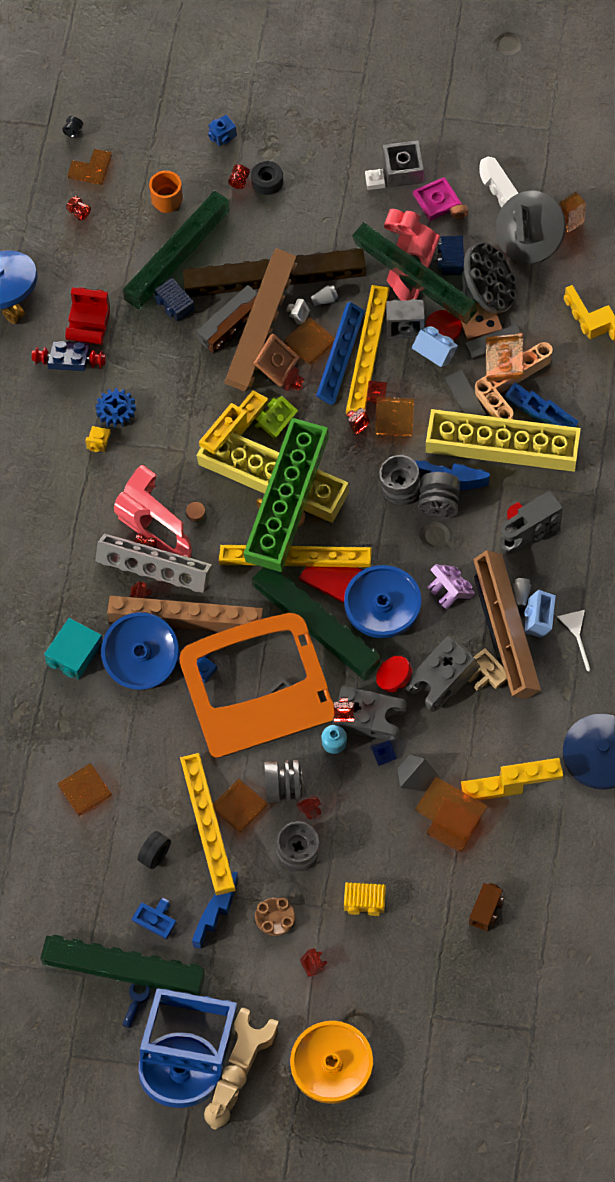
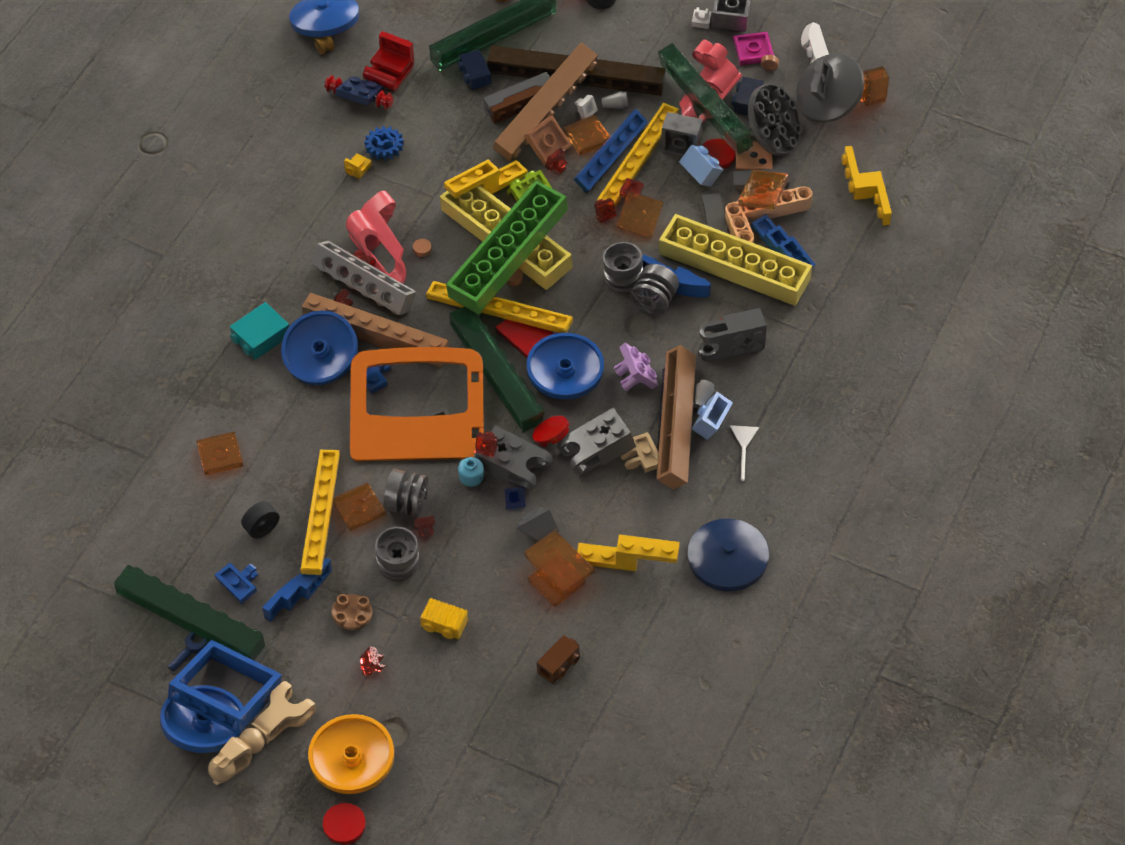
camera: 15 degrees right, 10 degrees down
none -> red tile [322,803,366,845]

